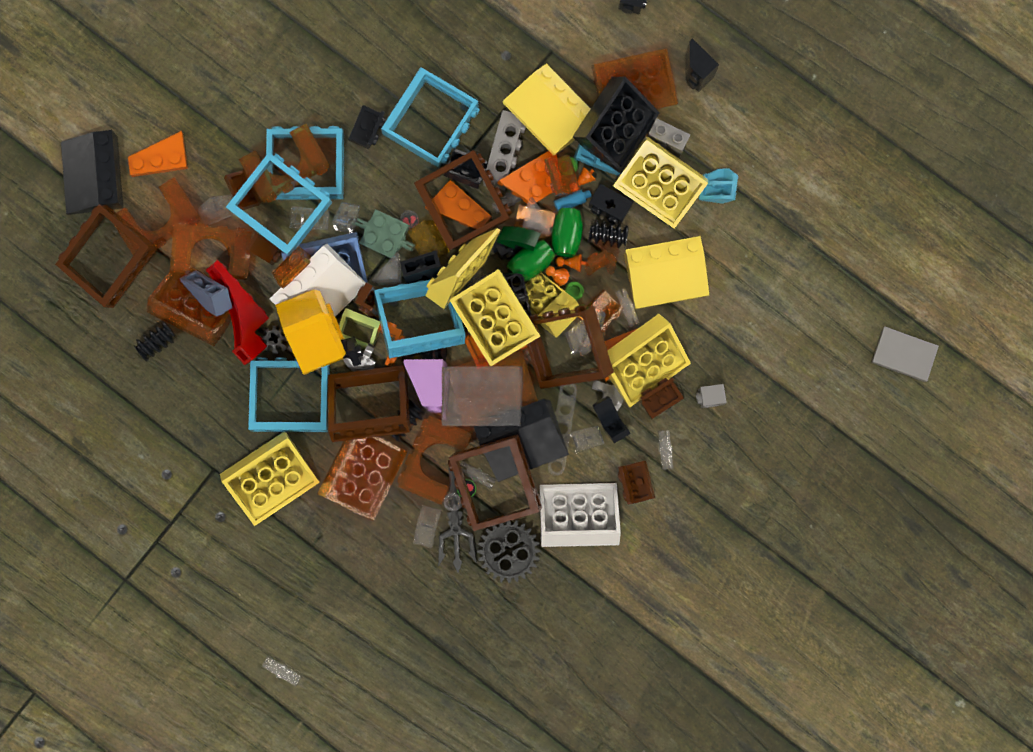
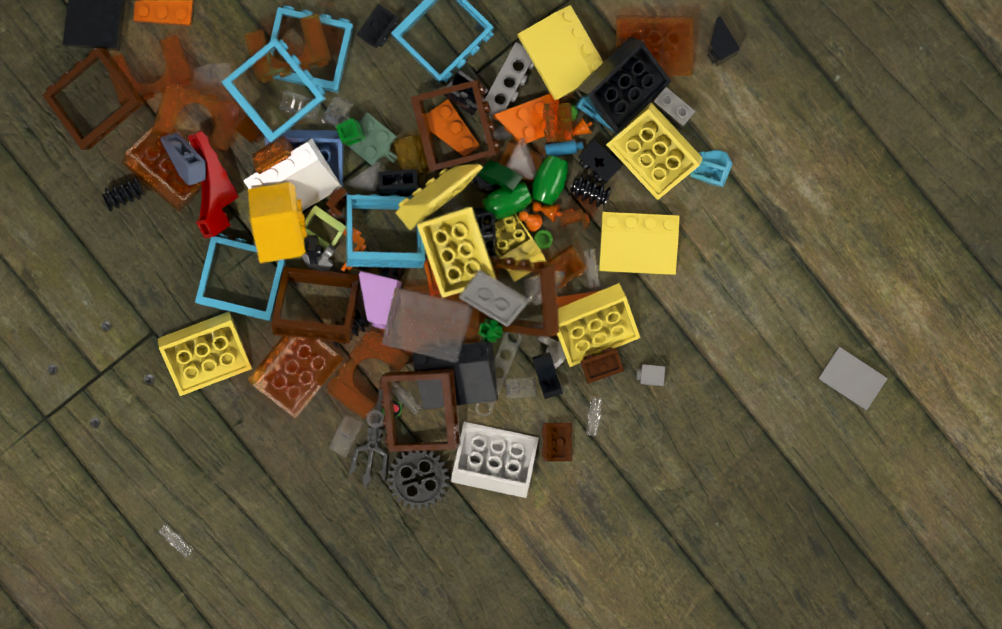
camera: 15 degrees right, 5 degrees up
reddish brown bracket [224,165,264,210] -> none
dark grey piece [262,326,289,354] -> none
clear tile [400,210,419,230] -> none
none -> green brick [336,118,366,147]
none -> light grey tile [459,270,529,327]
none -> green gear [479,319,503,343]

